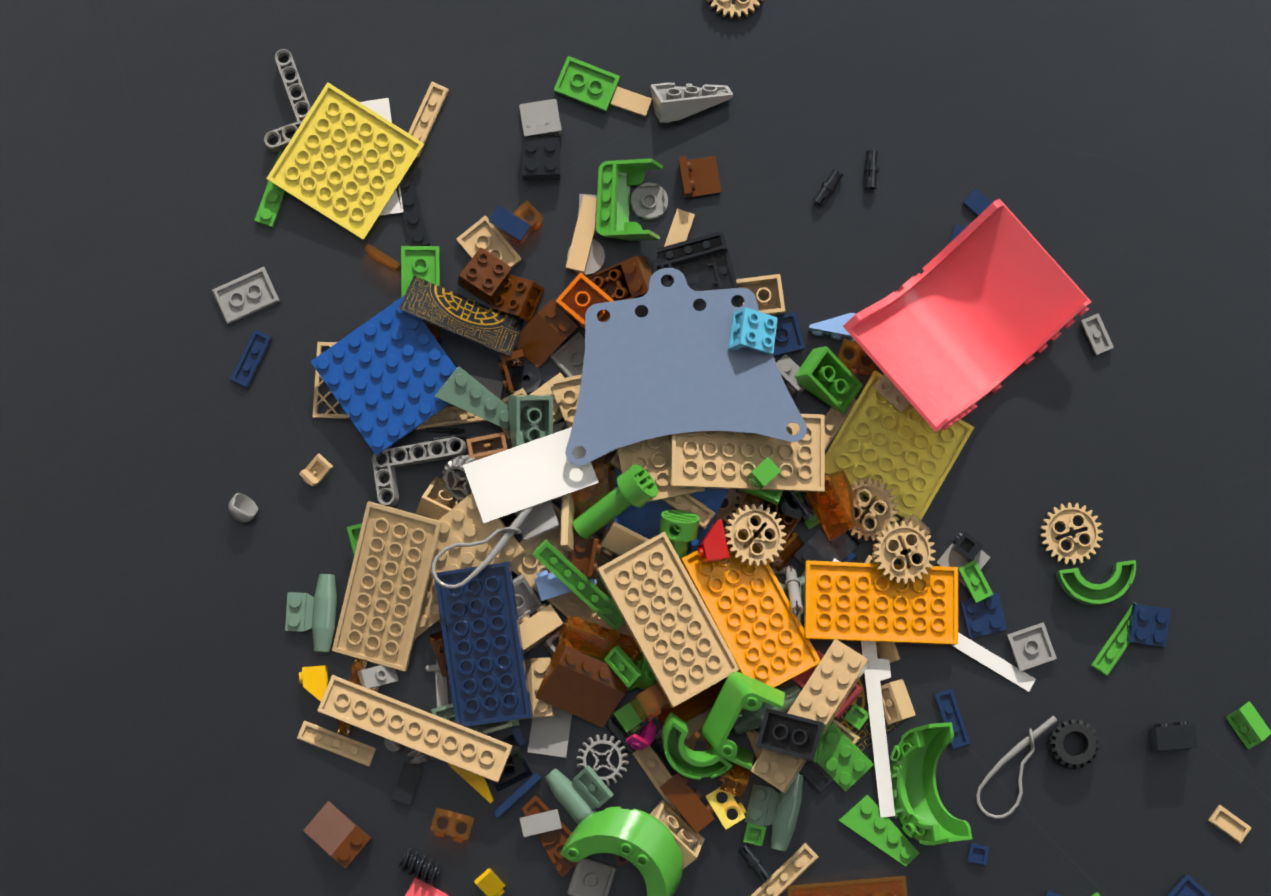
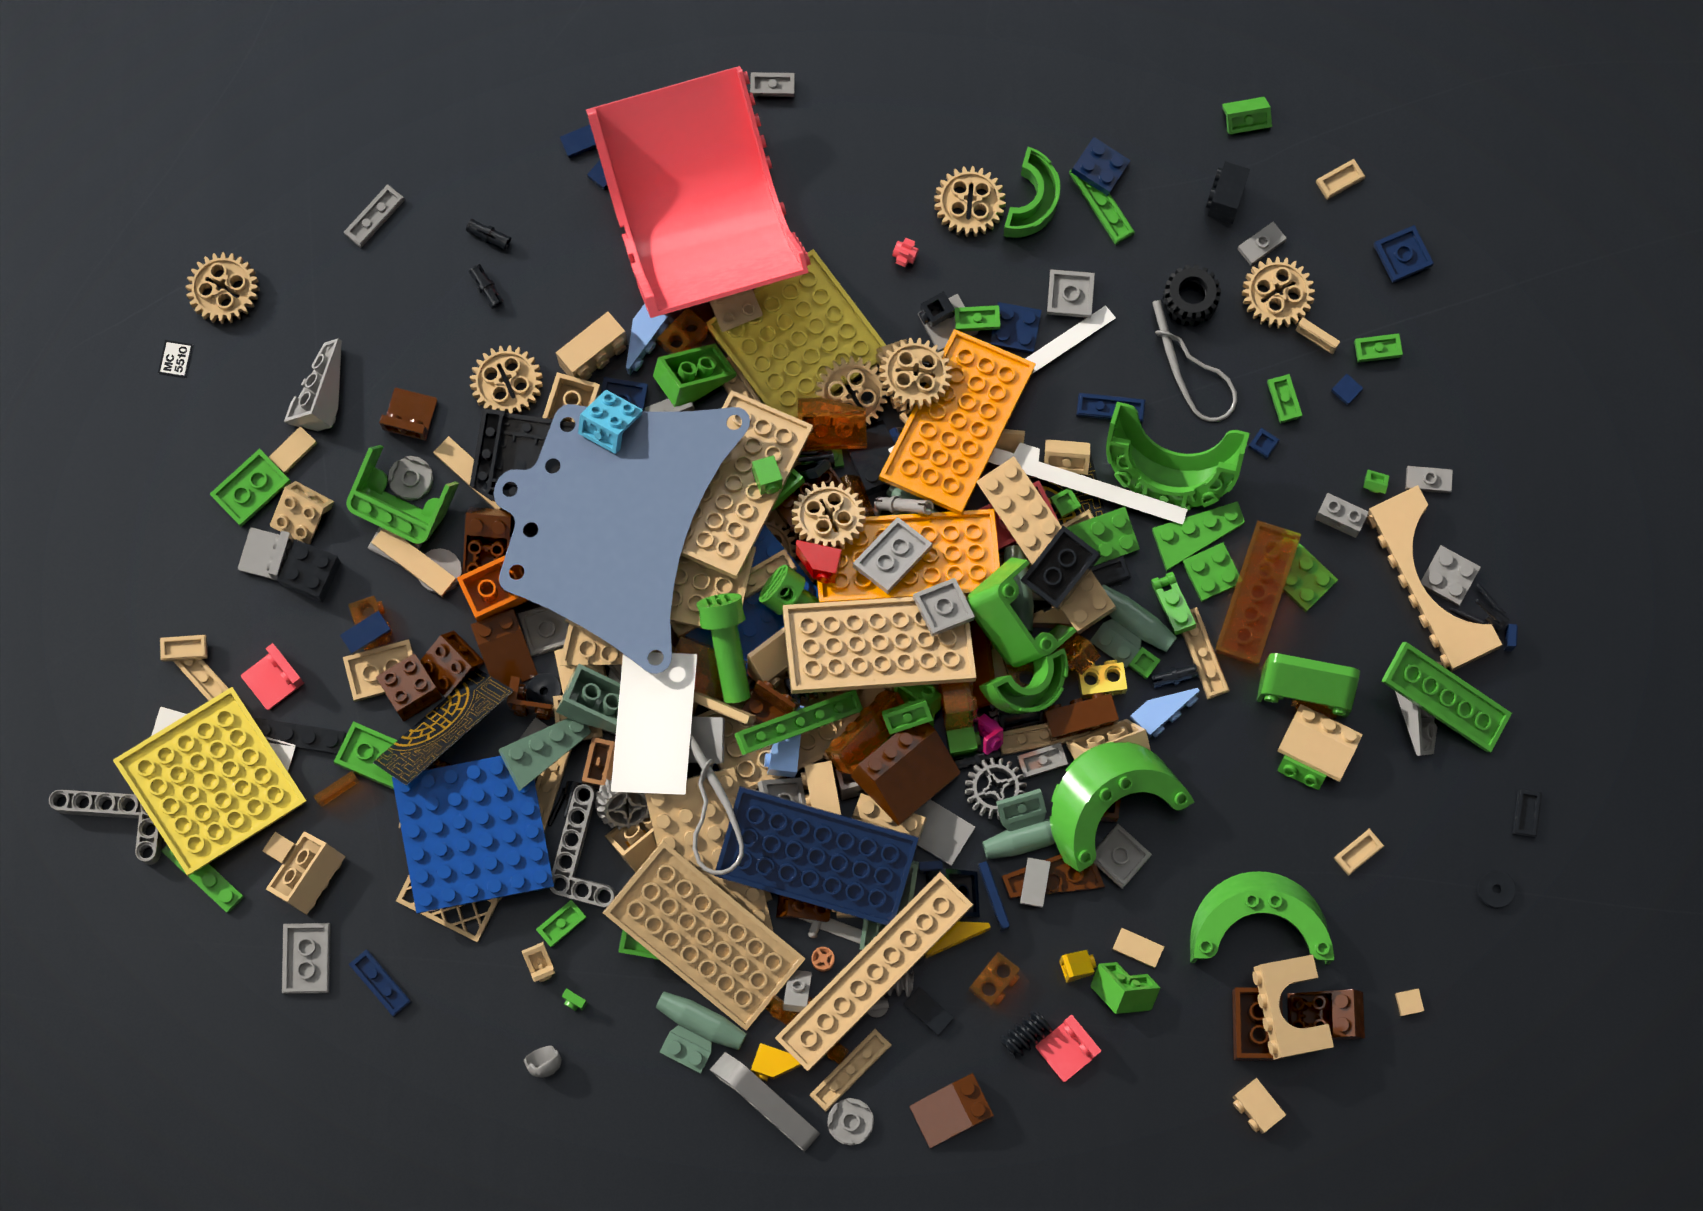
camera: 65 degrees left, 5 degrees down
none -> tan tile [160,635,208,662]
none -> coral bracket [241,643,304,710]
none -> tan tile [263,832,295,864]
none -> tan slope [266,831,345,915]
none -> tan bracket [270,481,334,545]
none -> light grey tile [344,184,405,248]
none -> tan gear [470,345,543,415]
none -> bright green plate [536,900,587,948]
none -> tan brick [556,312,628,380]
none -> bright green plate [562,988,588,1011]
none -> light grey beam [710,1052,820,1152]
none -> nougat wheel [812,947,835,972]
none -> light grey tile [827,1098,874,1146]
none -> light grey plate [853,517,932,594]
none -> coral gear [892,238,919,267]
none -> light grey plate [913,578,975,637]
none -> light grey plate [1017,742,1068,779]
none -> light blue slope [1129,688,1200,739]
none -> bright green plate [1151,572,1196,636]
none -> bright green plate [1182,542,1243,602]
none -> light grey plate [1238,222,1287,266]
none -> tan gear [1242,257,1315,329]
none -> bright green plate [1267,374,1303,424]
none -> tan tile [1296,318,1340,354]

